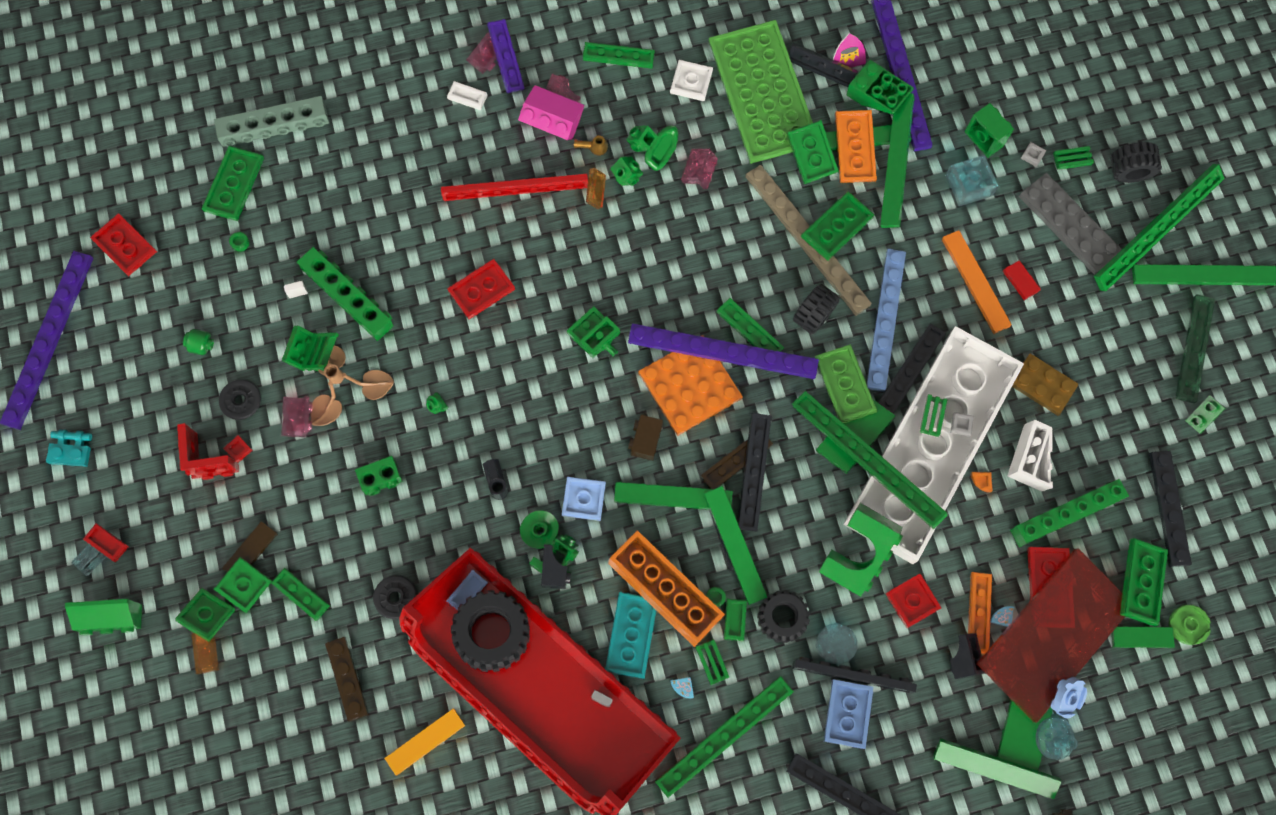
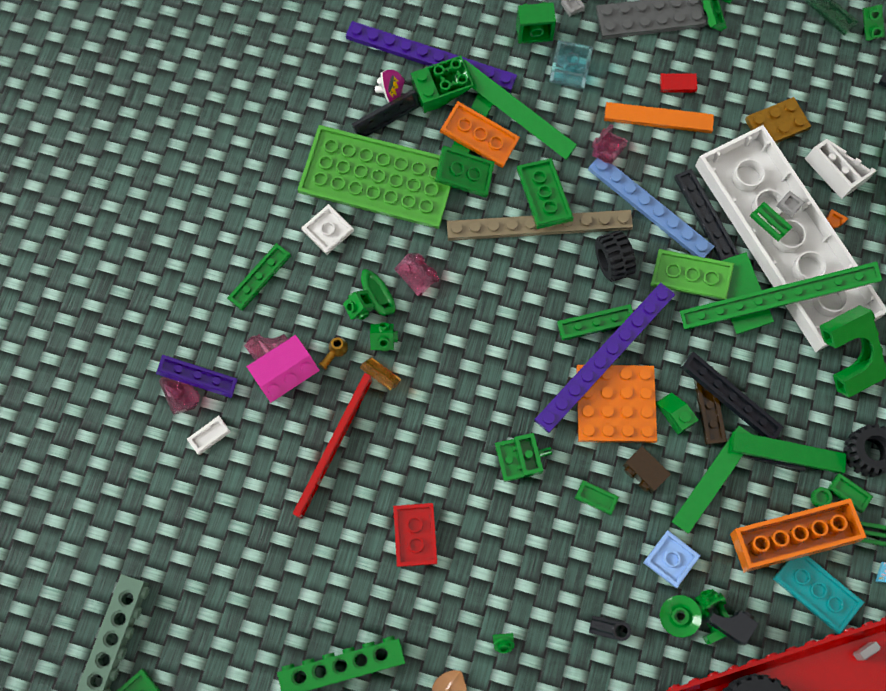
camera: 55 degrees left, 0 degrees up
none -> green tile [574,480,619,516]
none -> clear pink bracket [592,124,628,164]
none -> green slope [656,392,698,435]

